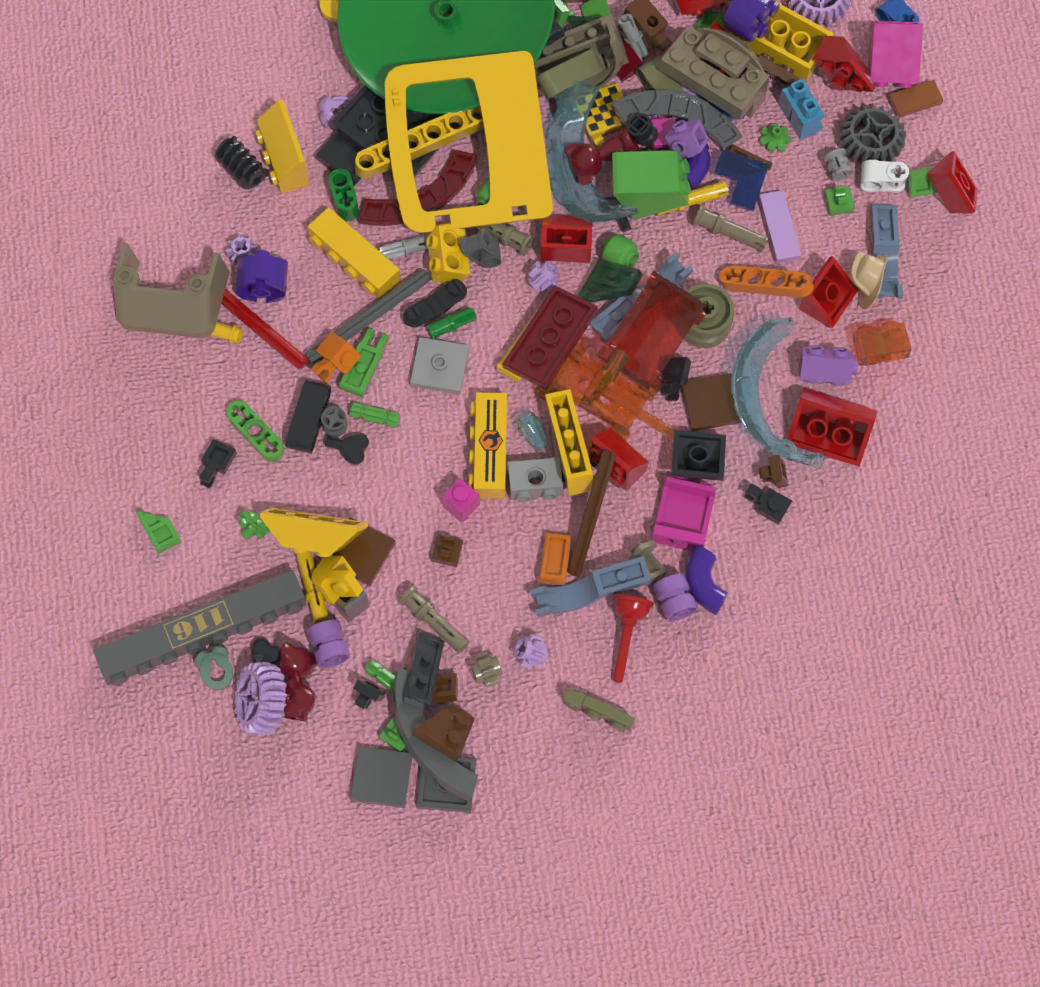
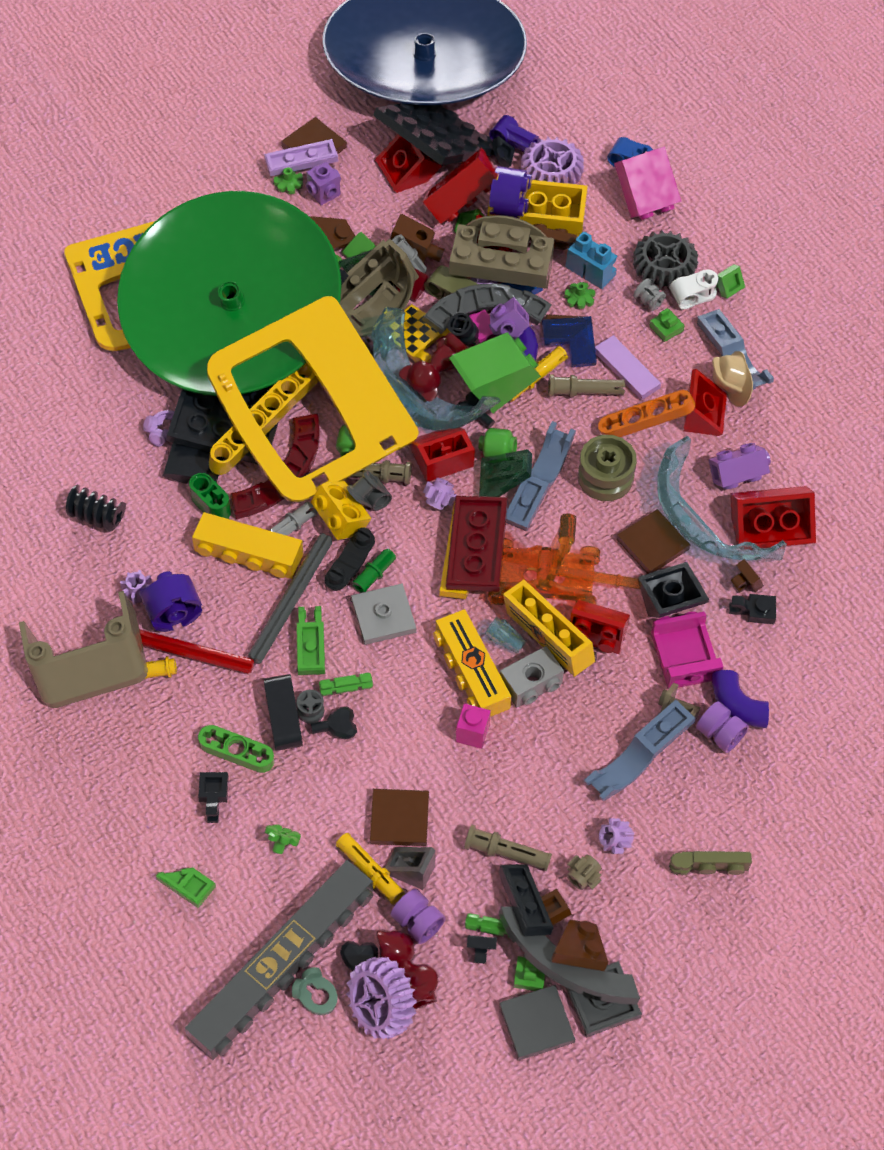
camera: 25 degrees left, 10 degrees down
yellow slope [255,99,309,194] -> none
yellow wedge [260,508,368,557] -> none
orange brick [311,331,362,383] -> none
yellow brick [311,556,364,604] -> none
reddish brown tile [431,535,463,567] -> none
olive beam [536,48,604,100] -> none
orange tile [539,532,572,585] -> none
reddish brown axle [567,450,616,577] -> none
clear red windscreen [597,270,707,391] -> none
red piece [612,594,654,683] -> none
black plate [660,357,691,401] -> none
red slope [812,36,875,92] -> none
clear orange brick [852,321,912,366] -> none
dark orange tile [888,80,944,118] -> none
red slope [927,150,978,214] -> none

